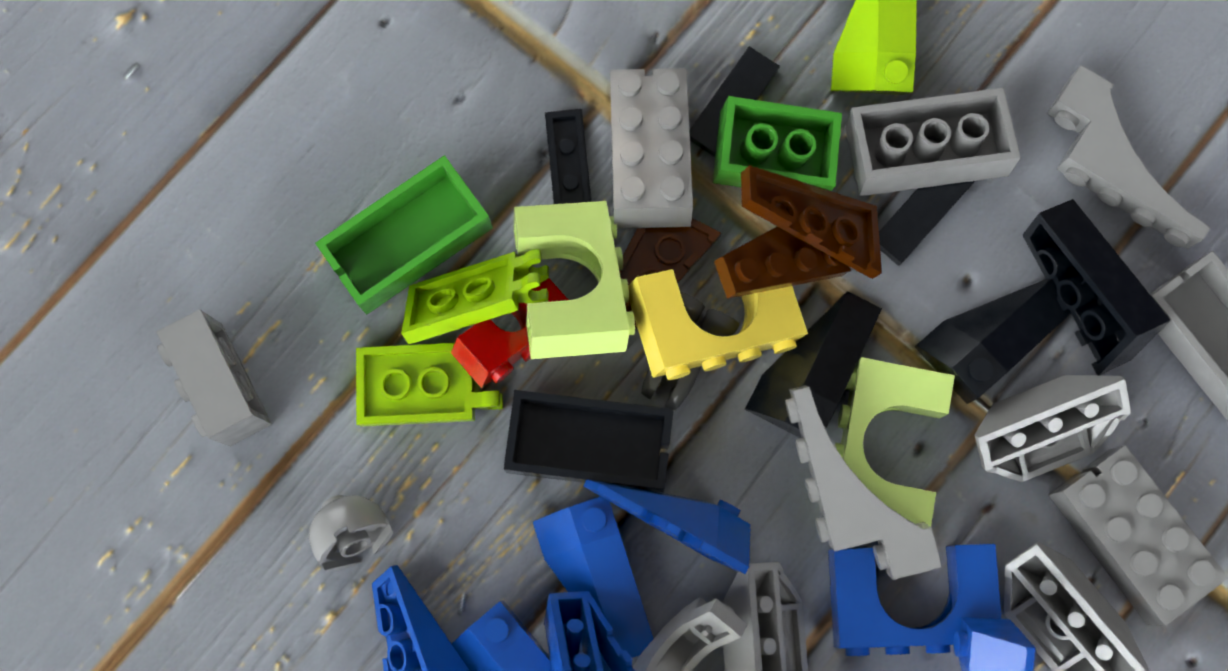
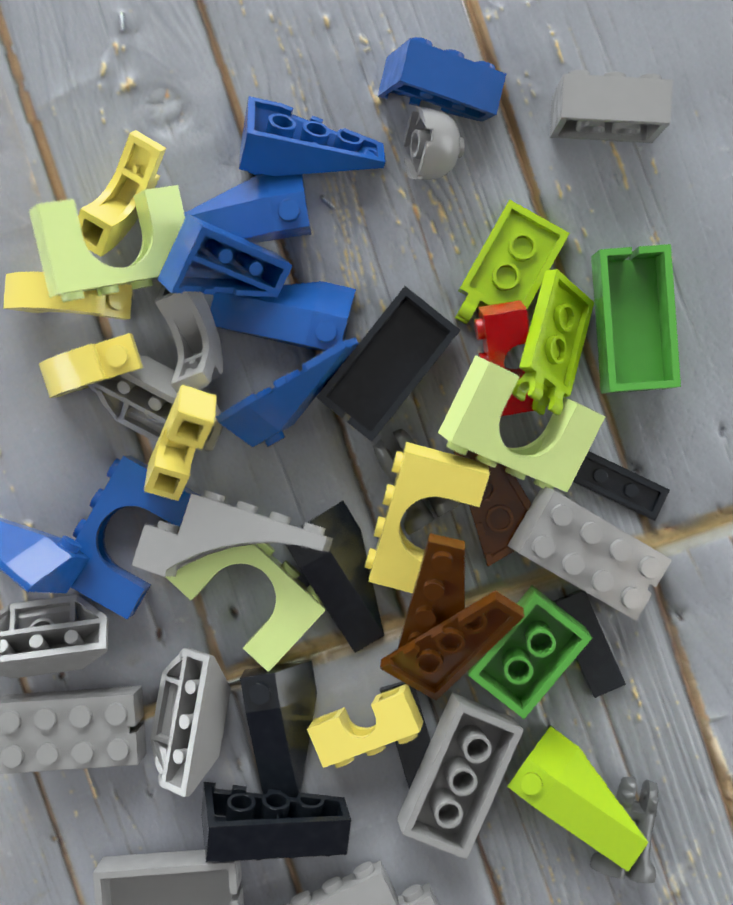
camera: 125 degrees right, 10 degrees up
none -> light yellow arch [144,385,216,501]
none -> light yellow arch [307,684,424,768]
none -> blue wedge [377,37,506,122]

